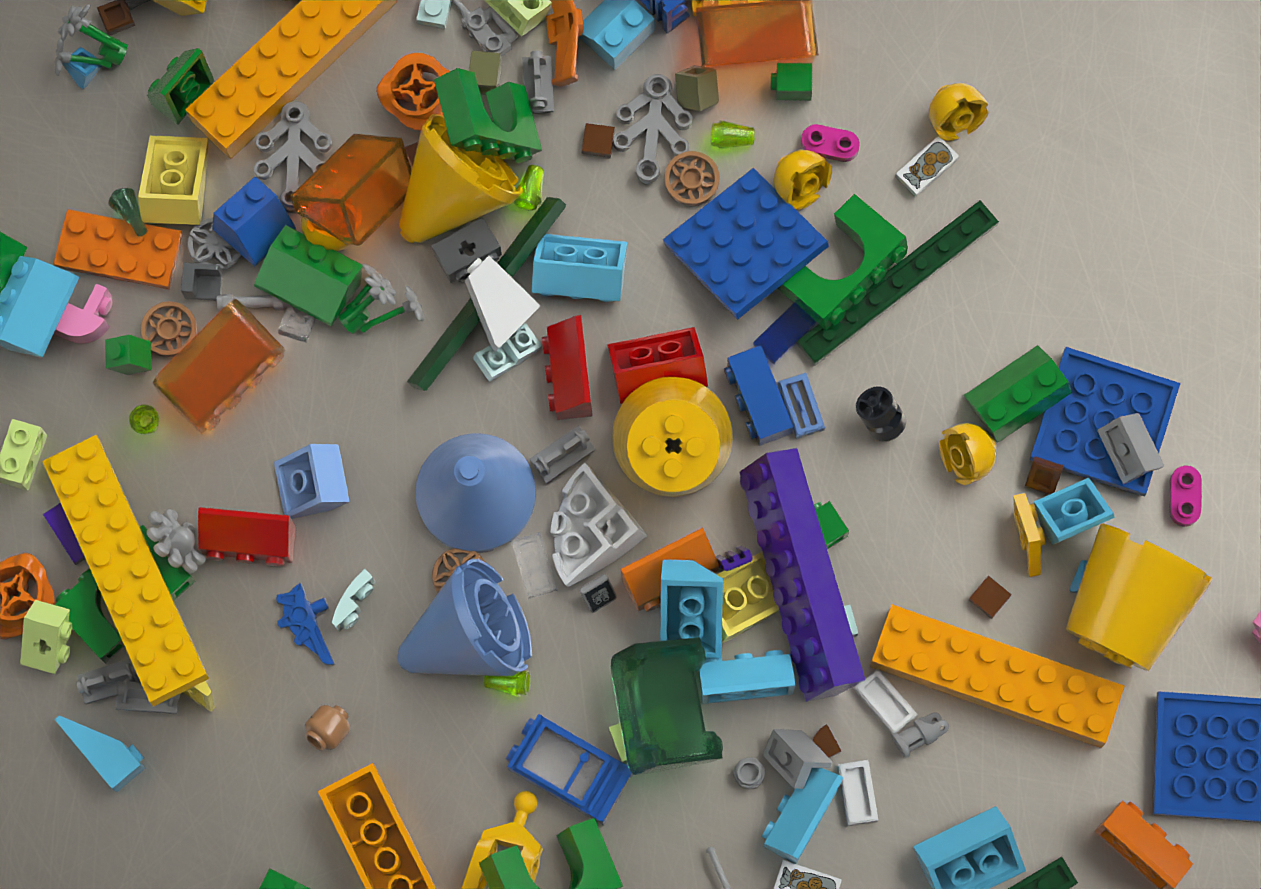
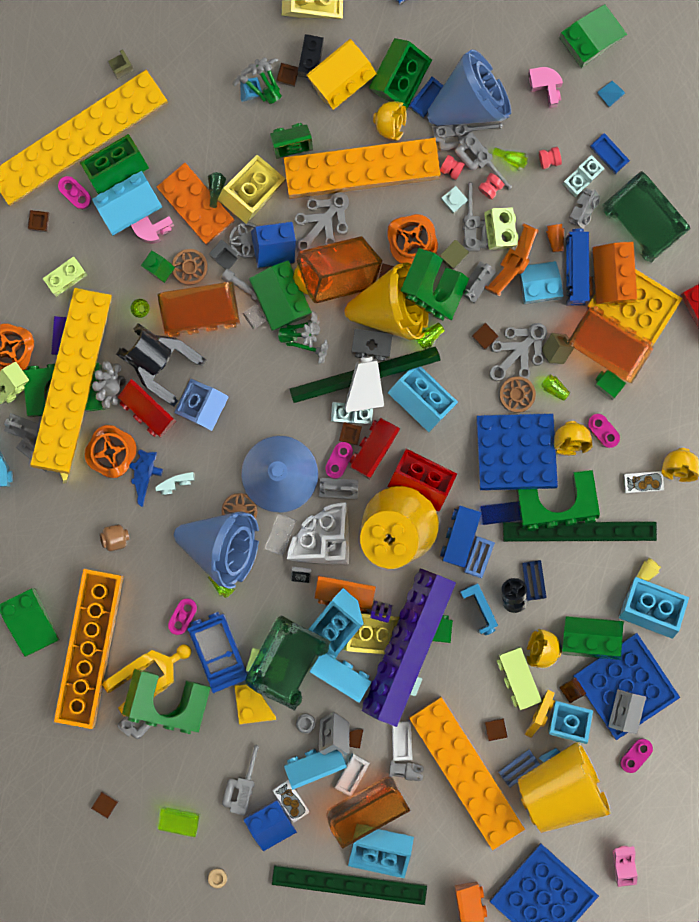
camera: 35 degrees right, 10 degrees up
none -> orange piece [85,425,137,478]
none -> black piece [116,323,207,407]
none -> dark pink plate [168,599,197,635]
none -> yellow wing [235,683,276,724]
none -> dark pink plate [325,442,353,479]
none -> clear orange windscreen [326,777,411,849]
none -> reddish brown tile [339,422,362,446]
none -> dark azure panel [459,583,498,636]
none -> yellowish green brick [496,647,542,710]
none -> medium blue tile [498,749,540,788]
none -> dark blue tile [522,560,547,601]
none -> medium azure slope [619,577,689,639]
none -> light yellow cone [637,558,661,582]

